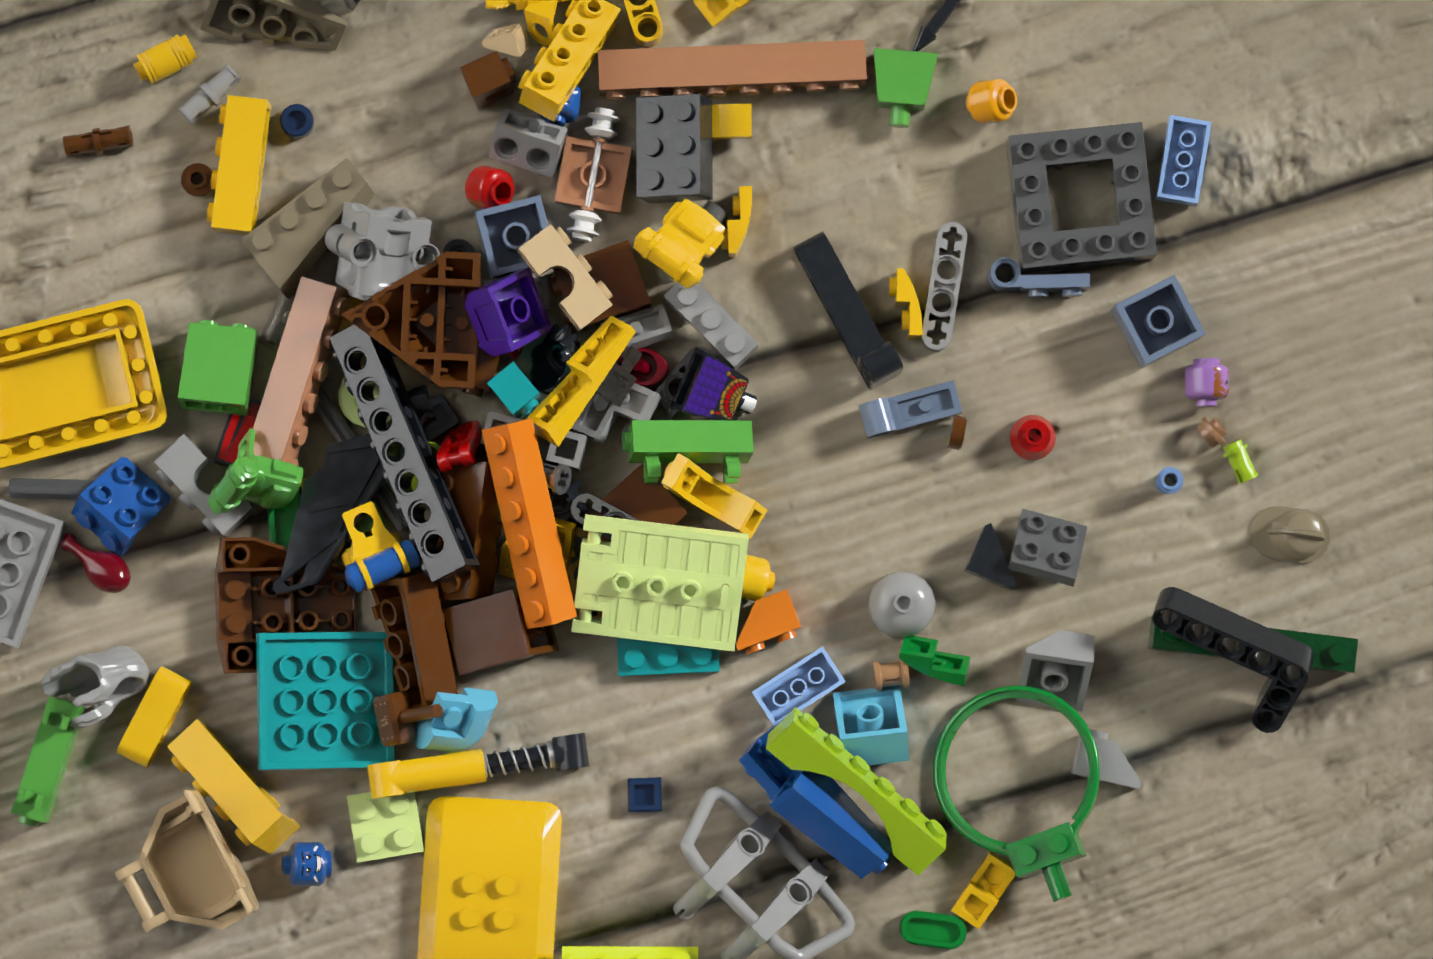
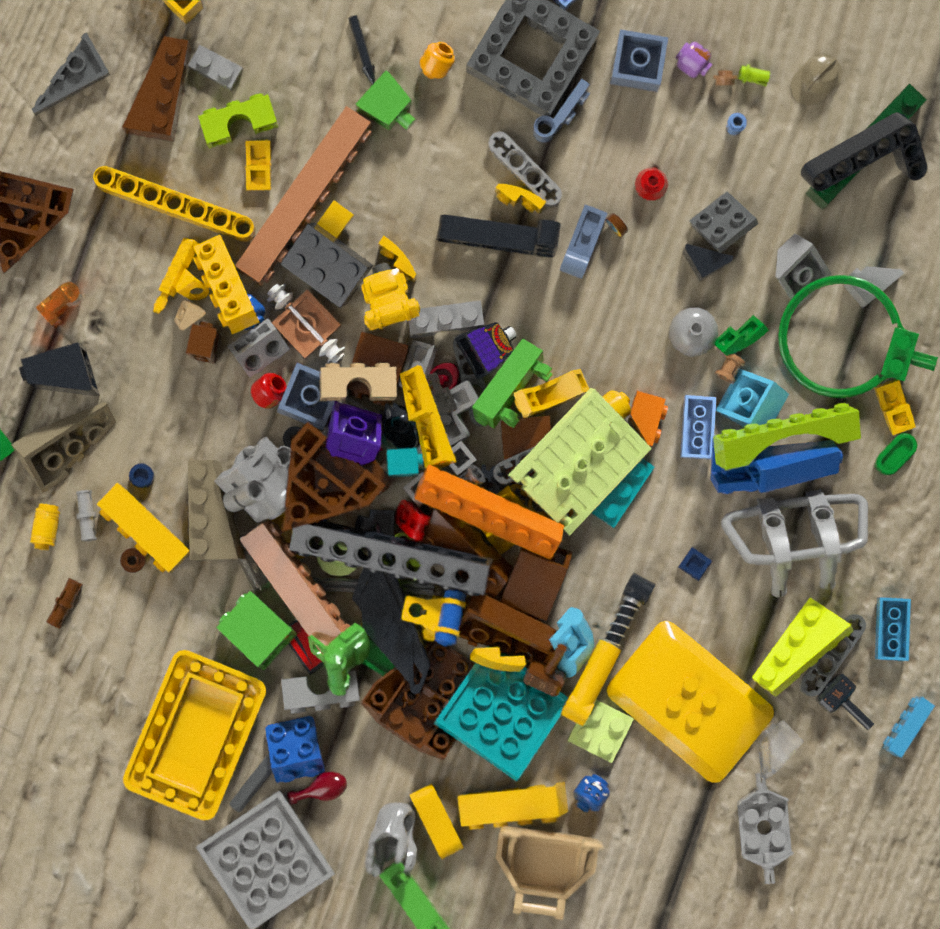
camera: 65 degrees left, 0 degrees up
none -> yellow slope [470,647,526,672]

